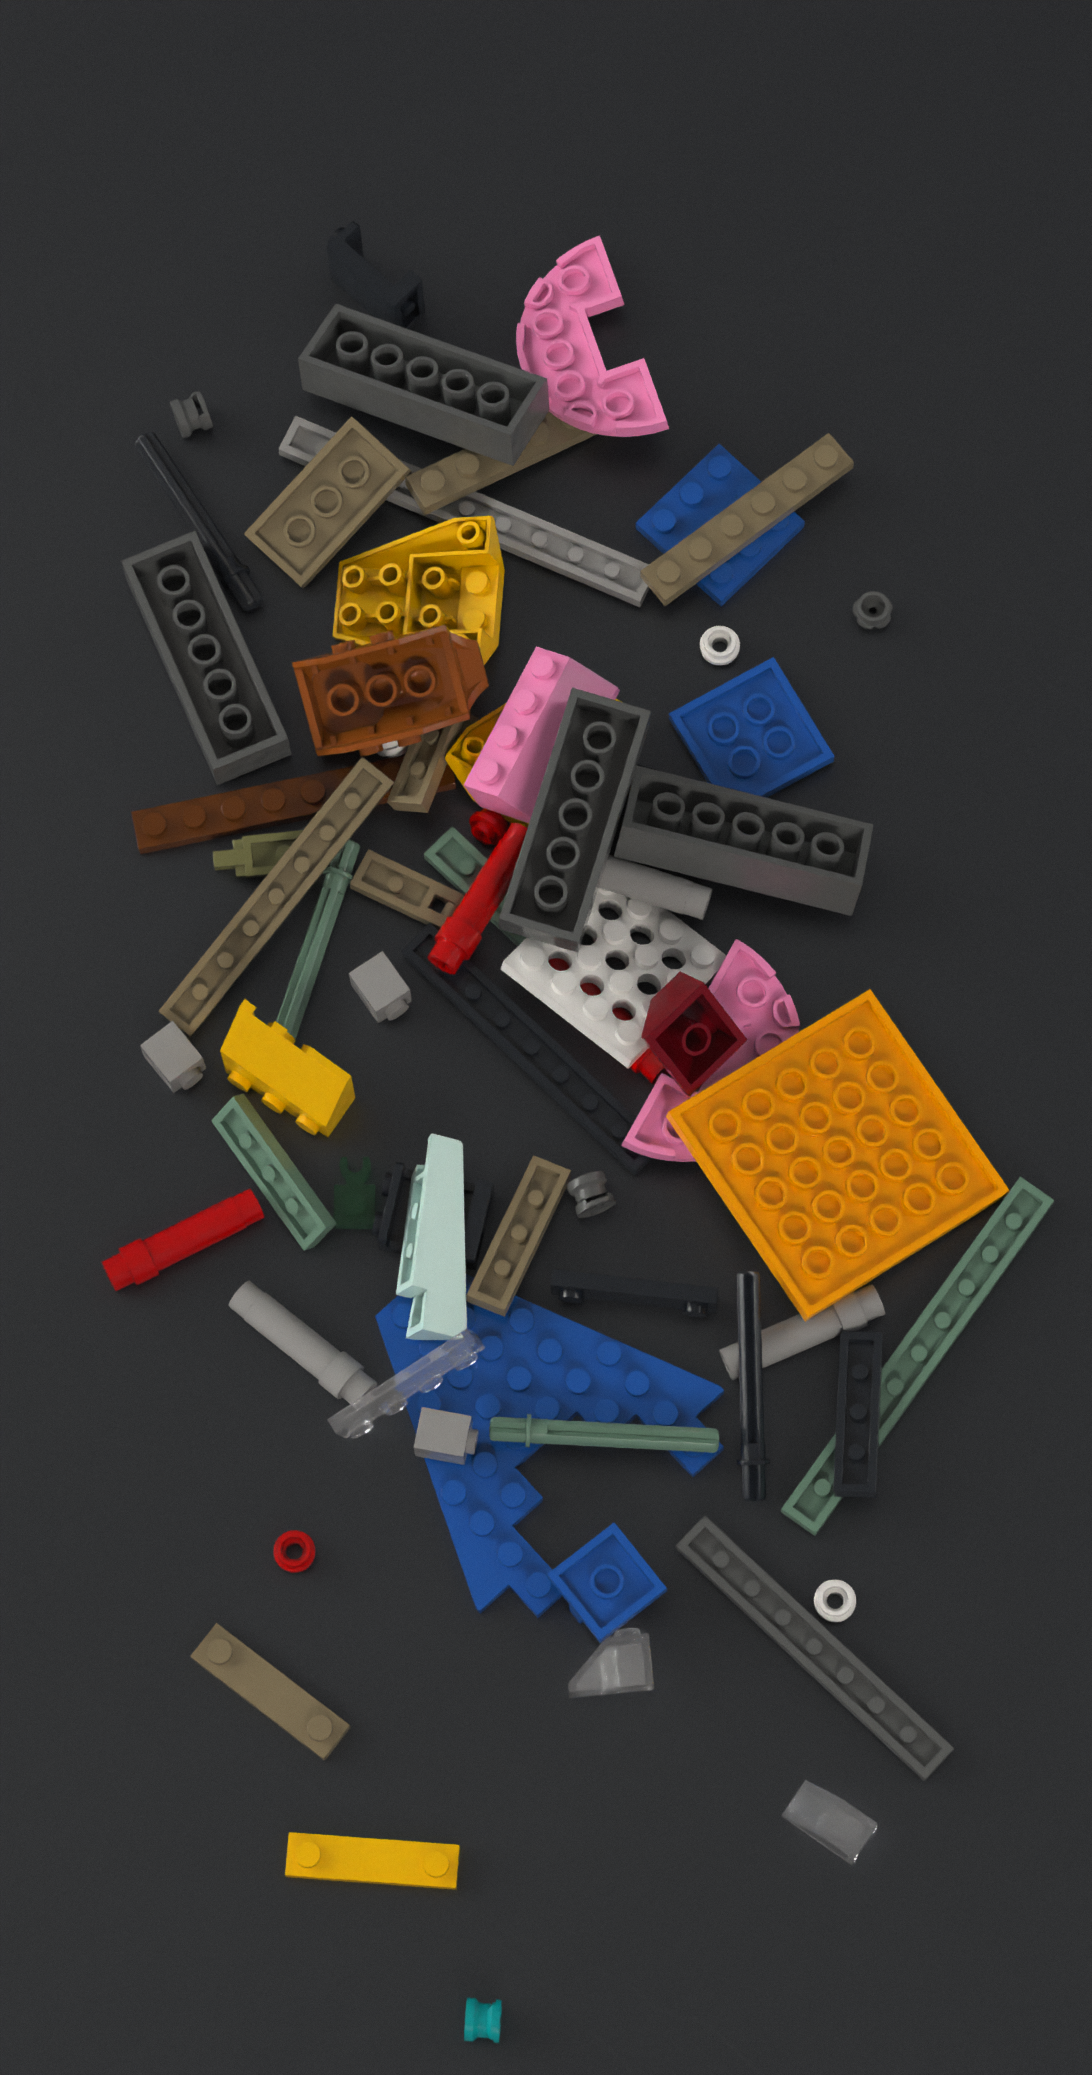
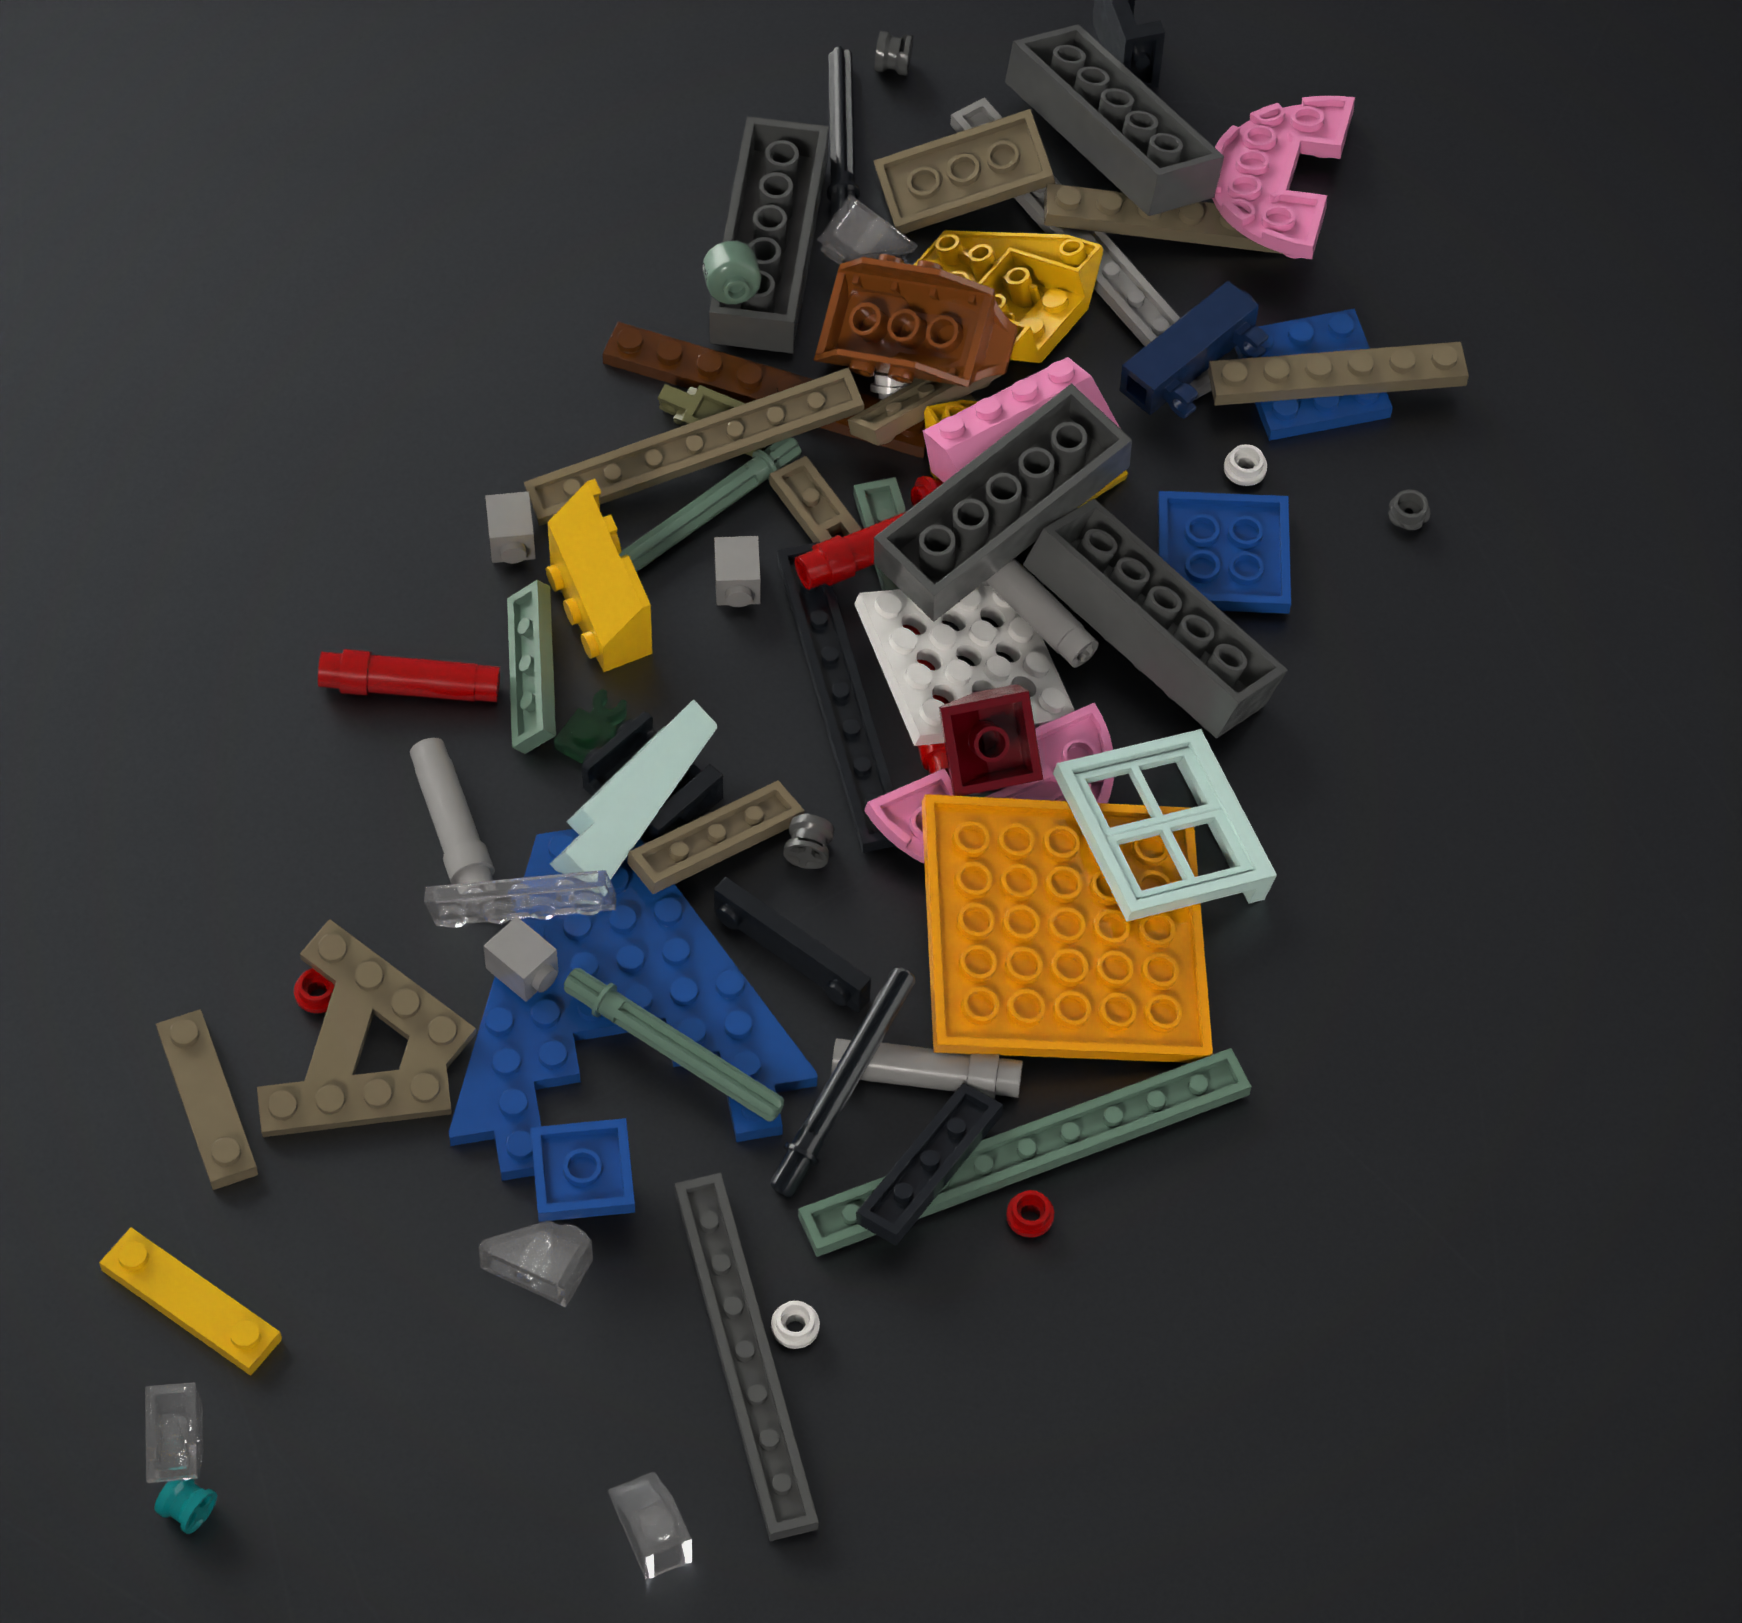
camera: 25 degrees right, 15 degrees down
none -> clear slope [145,1382,204,1483]
none -> dark tan plate [257,919,476,1137]
none -> sand green head [702,241,761,304]
none -> clear slope [817,195,918,264]
none -> red plate [1006,1190,1054,1238]
none -> light aqua window [1053,729,1277,922]
none -> dark blue brick [1119,281,1269,419]

